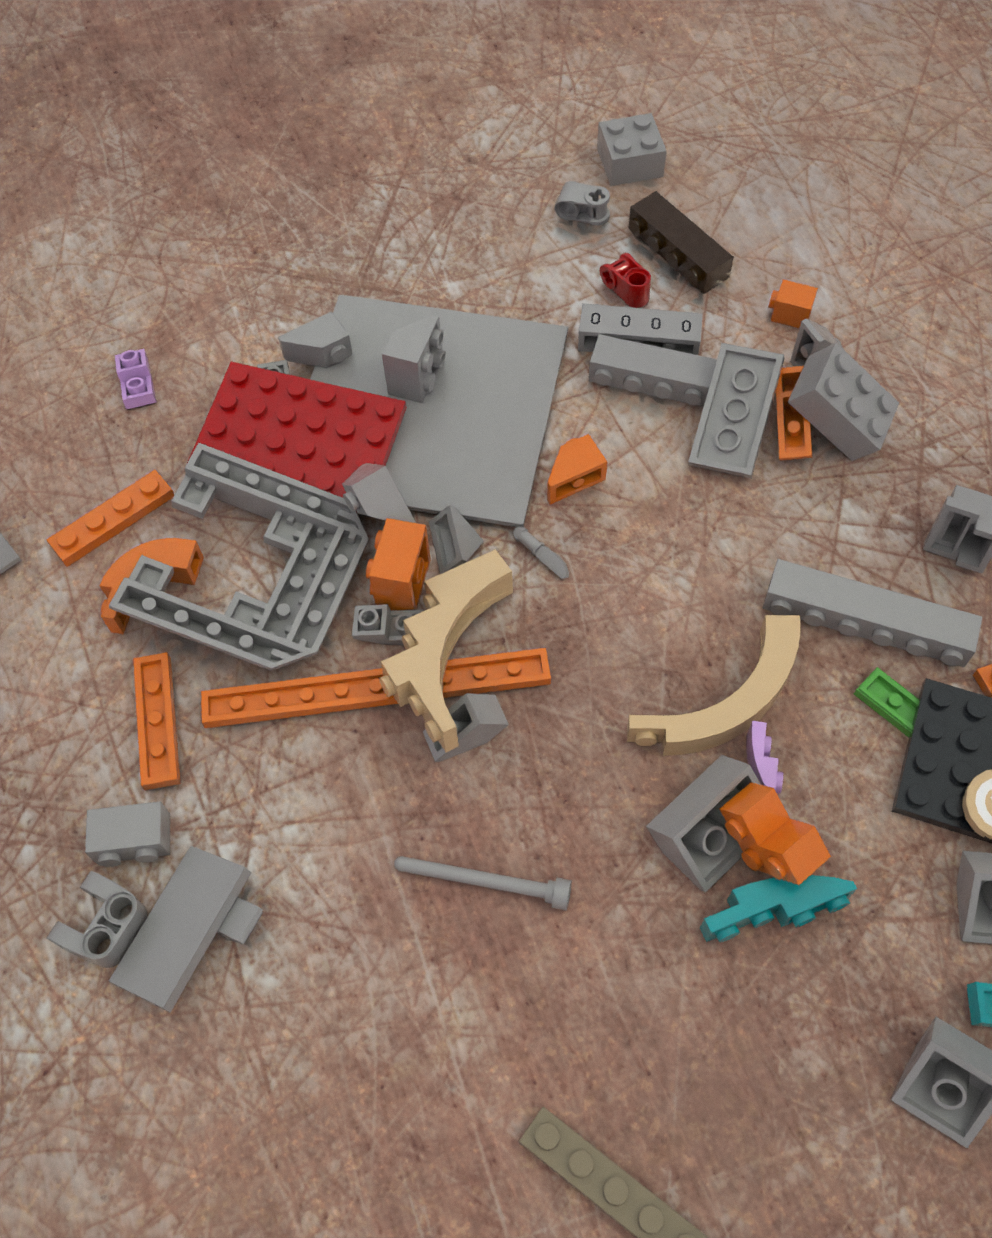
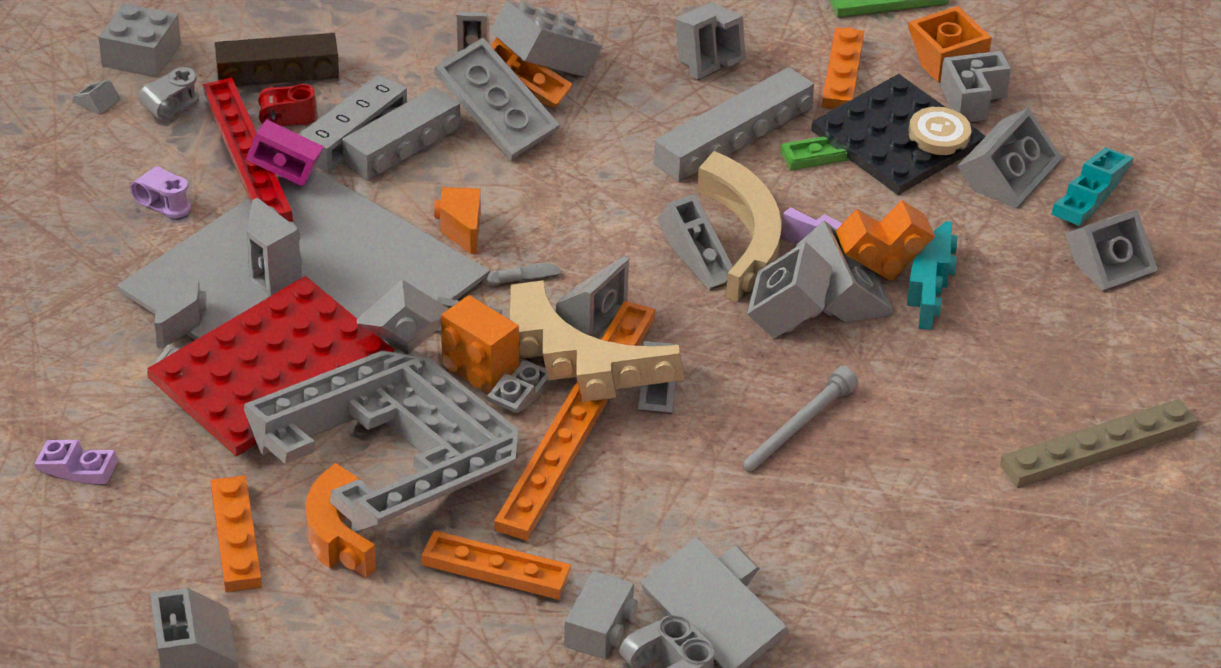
camera: 65 degrees left, 20 degrees down
orange brick [768,279,818,328] -> none
none -> light grey slope [72,80,120,114]
none -> lavender piece [130,166,191,219]
none -> red plate [202,78,293,222]
none -> dark pink brick [245,120,324,187]
none -> light grey slope [556,256,629,338]
none -> light grey slope [657,193,733,290]
none -> light grey brick [747,241,832,339]

